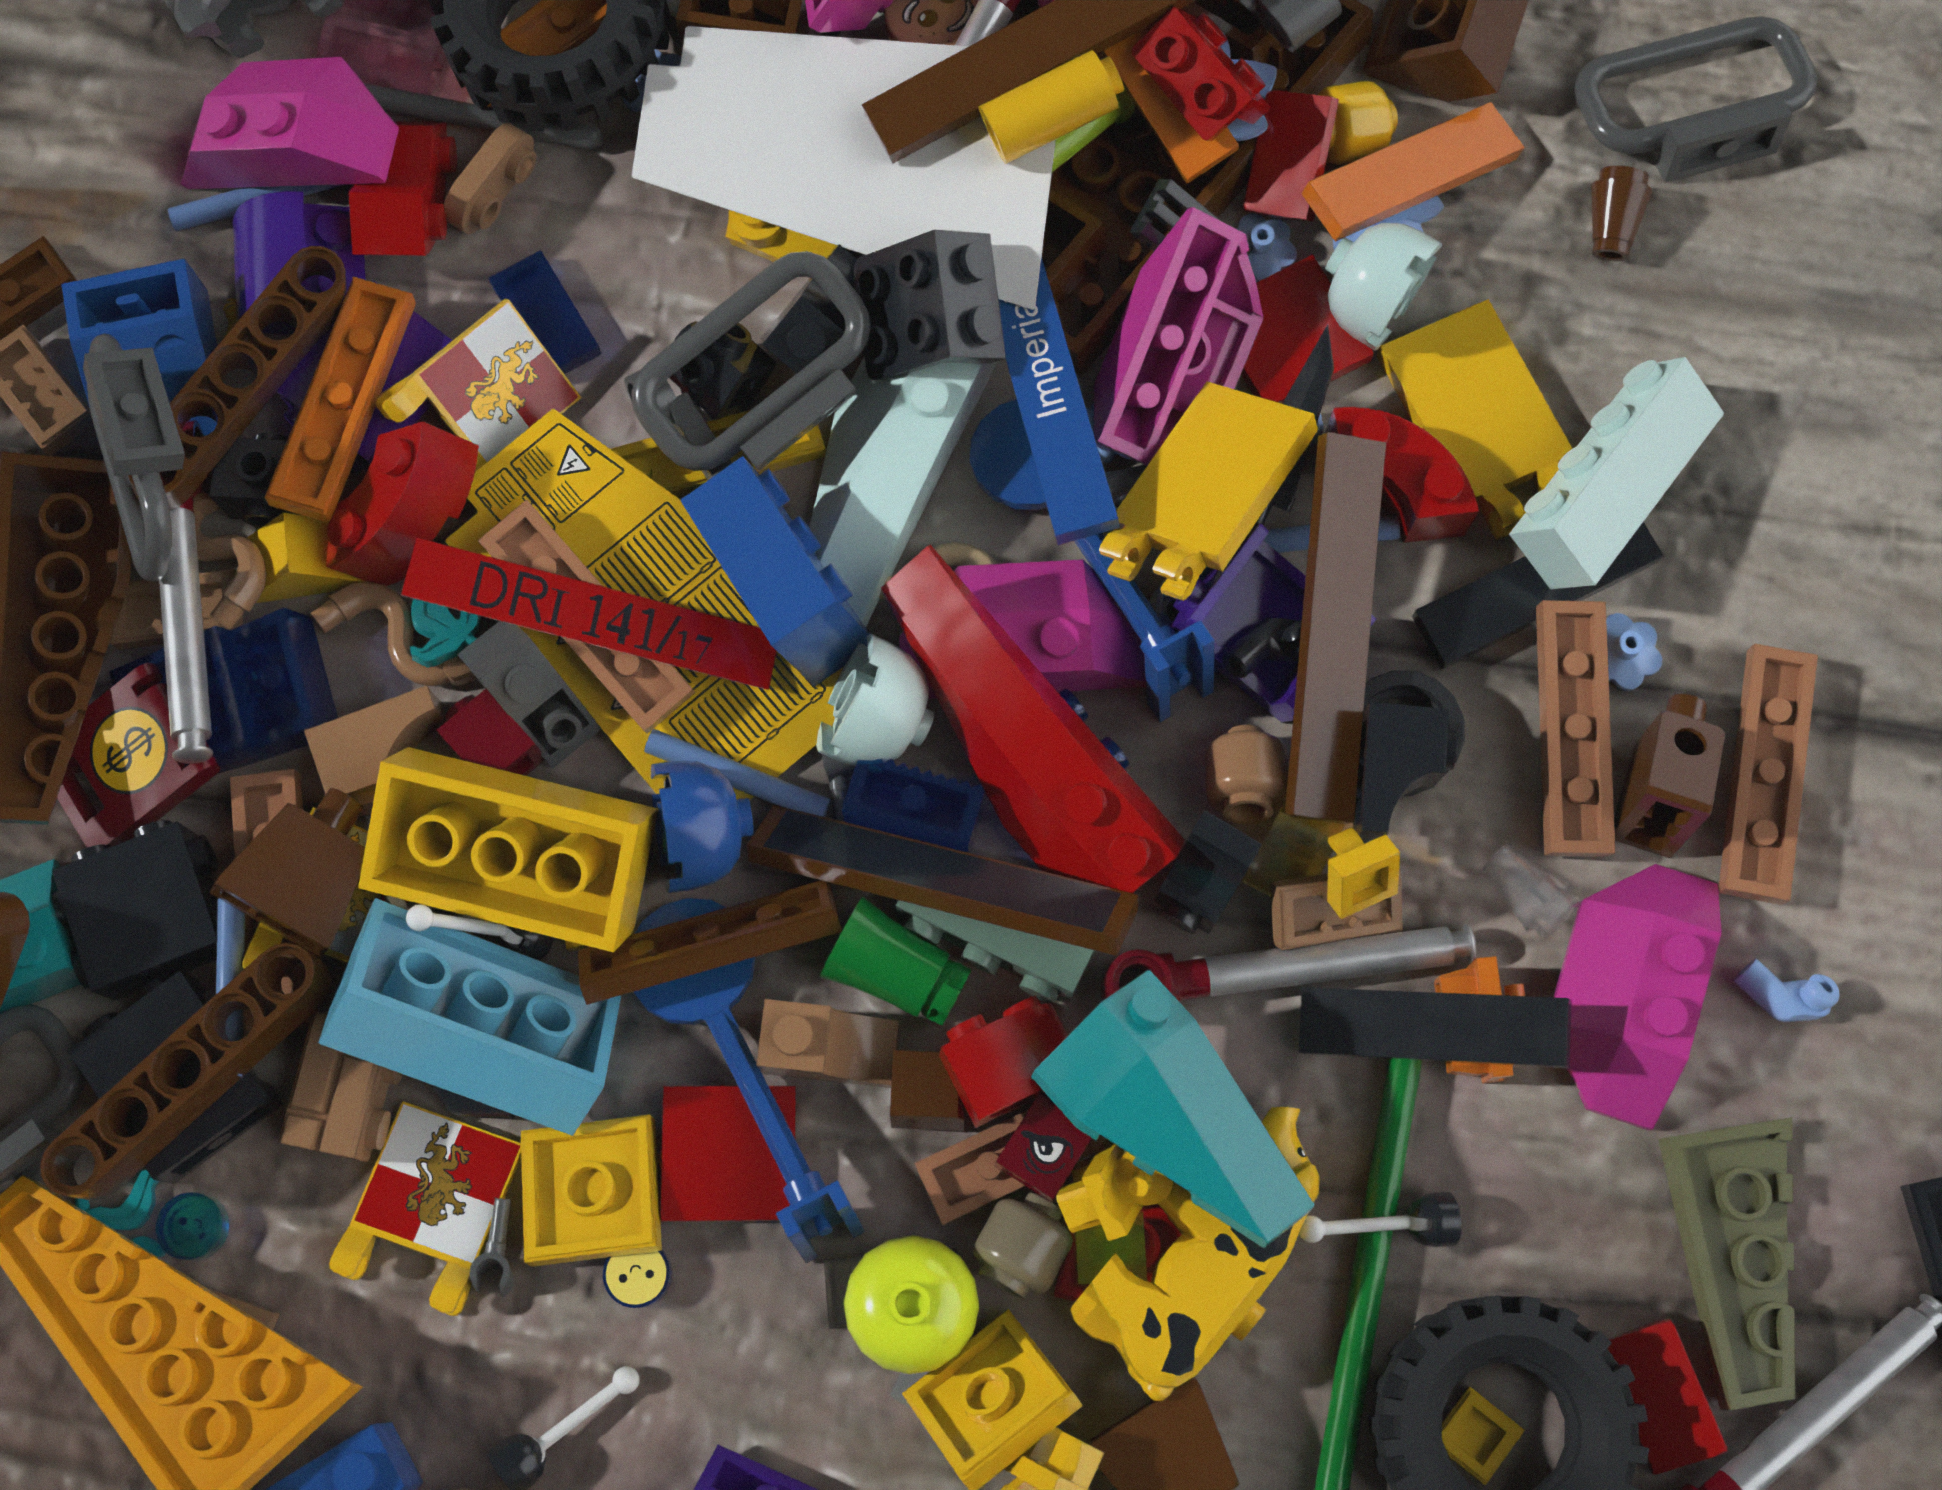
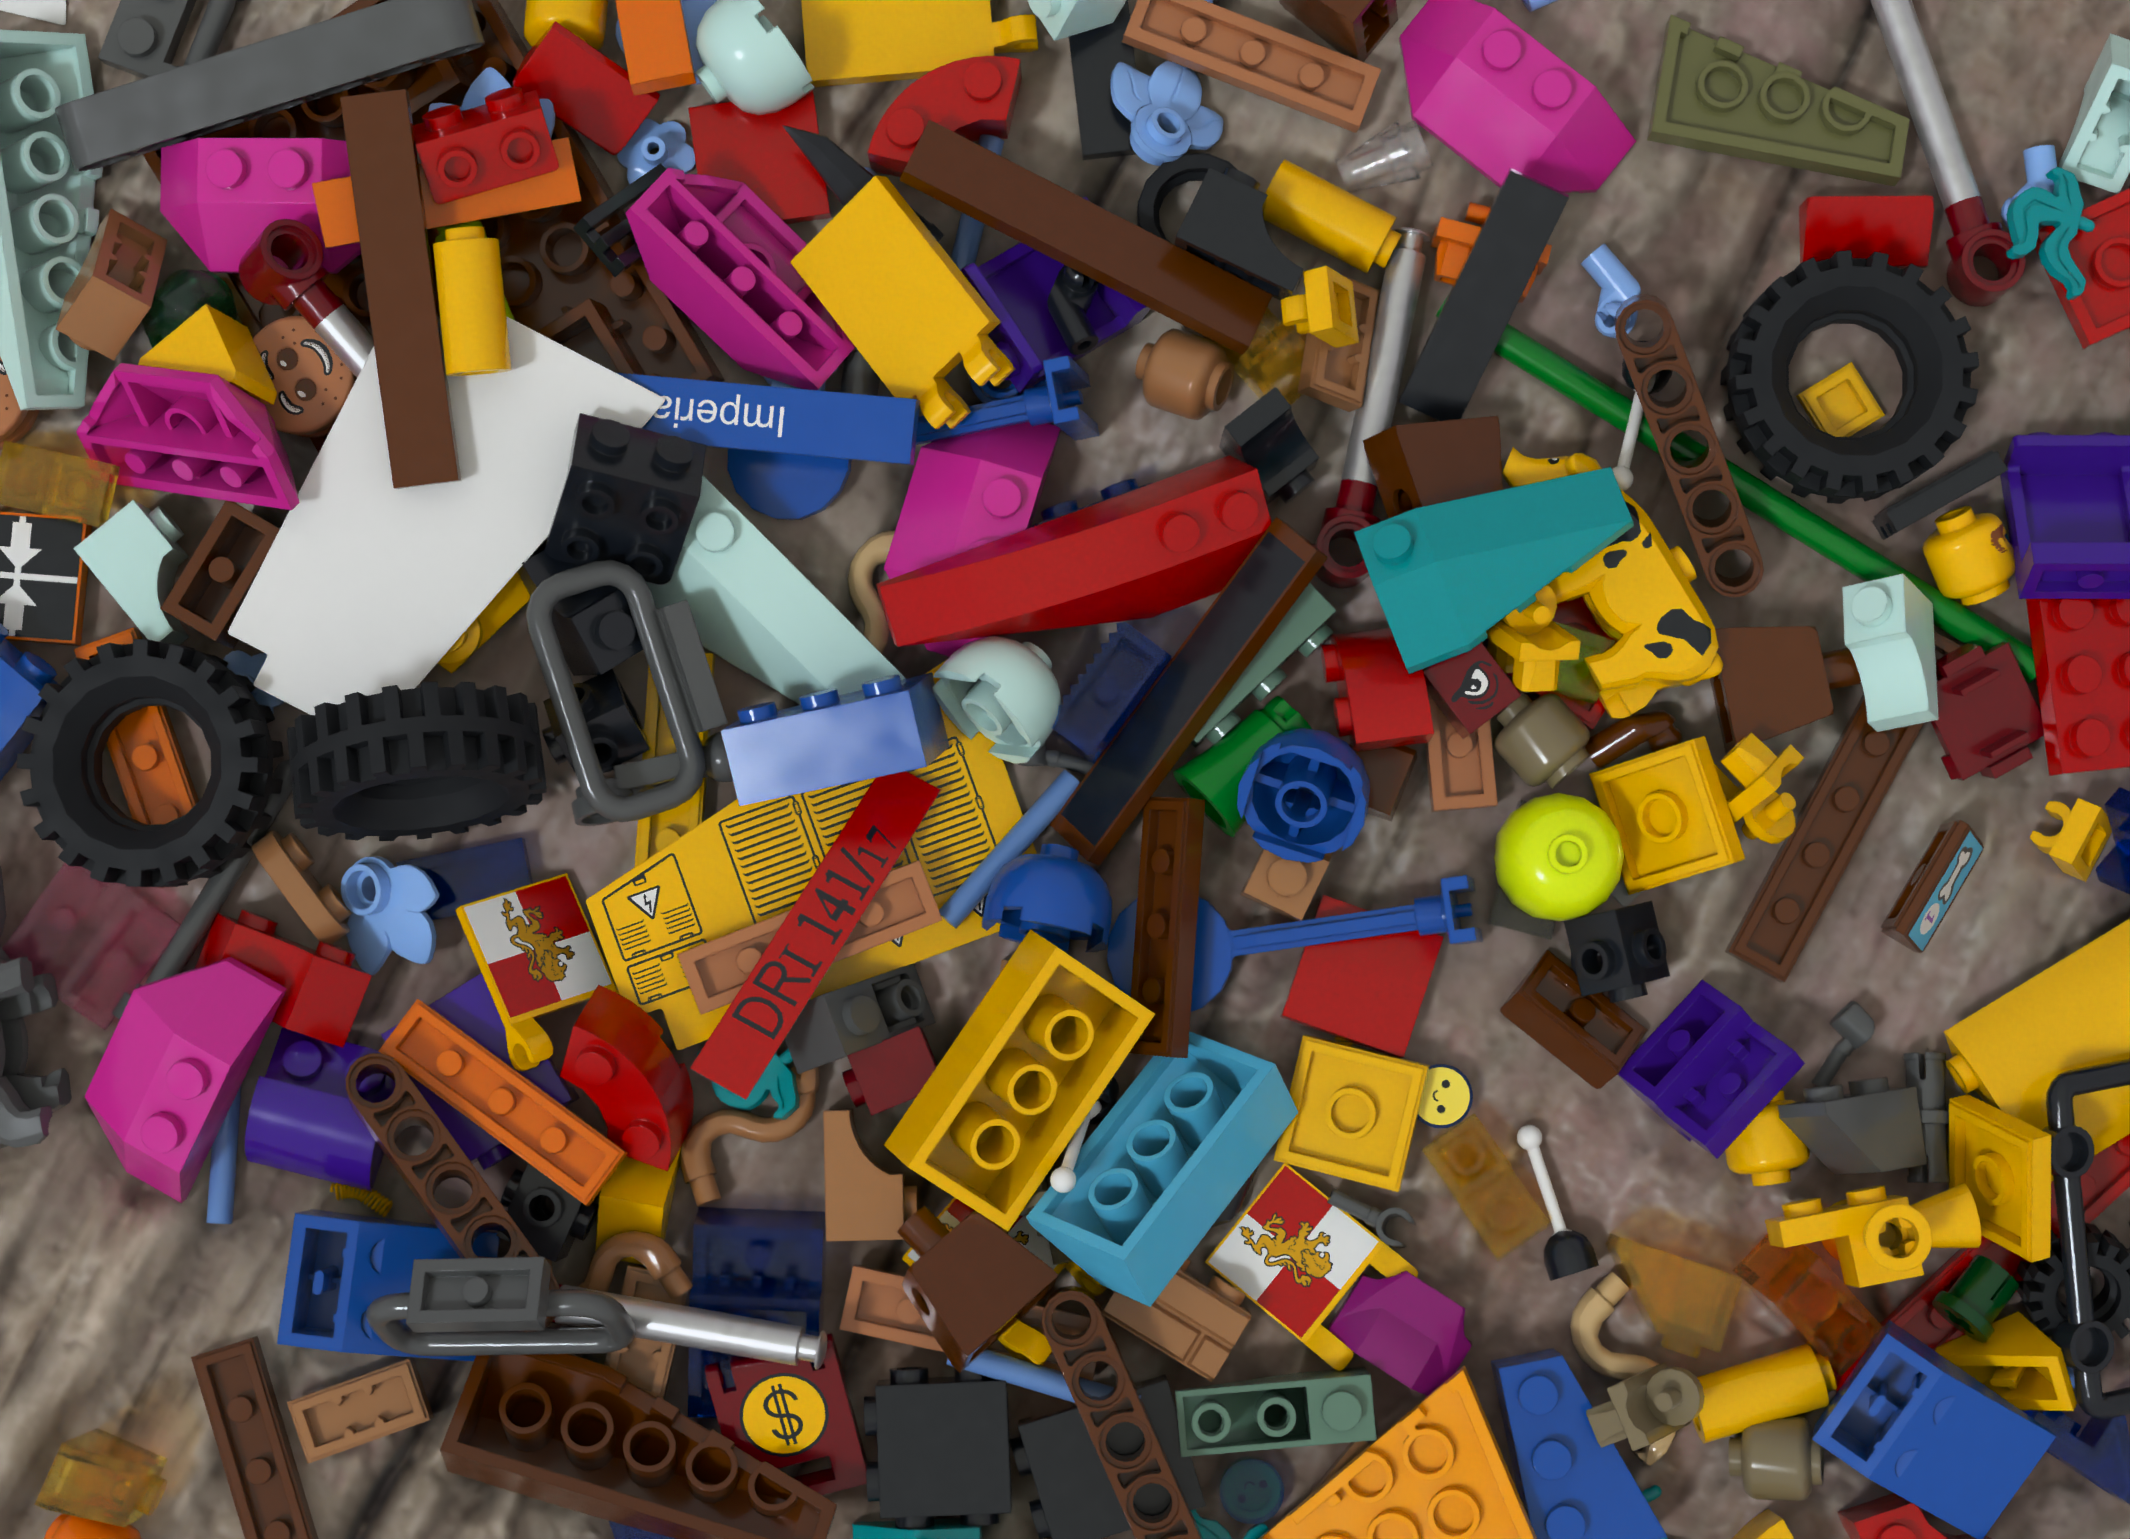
camera: 70 degrees left, 10 degrees up
none -> black tyre [287,682,547,841]
none -> light blue plate [341,856,439,976]
none -> light blue plate [1110,60,1224,166]
none -> sand green slope [1175,1367,1377,1457]
none -> blue cylinder [1237,728,1370,863]
none -> yellow brick [1263,159,1402,274]
none -> magenta slope [1328,1271,1472,1396]
none -> reddish brown torso [1363,416,1503,519]
none -> clear yellow slope [1422,1113,1550,1262]
none -> reddish brown slope [1500,950,1648,1089]
none -> black brick [1564,901,1670,1003]
none -> light blue arm [1581,243,1641,338]
none -> reddish brown arm [1585,710,1682,768]
none -> reddish brown beam [1614,294,1764,598]

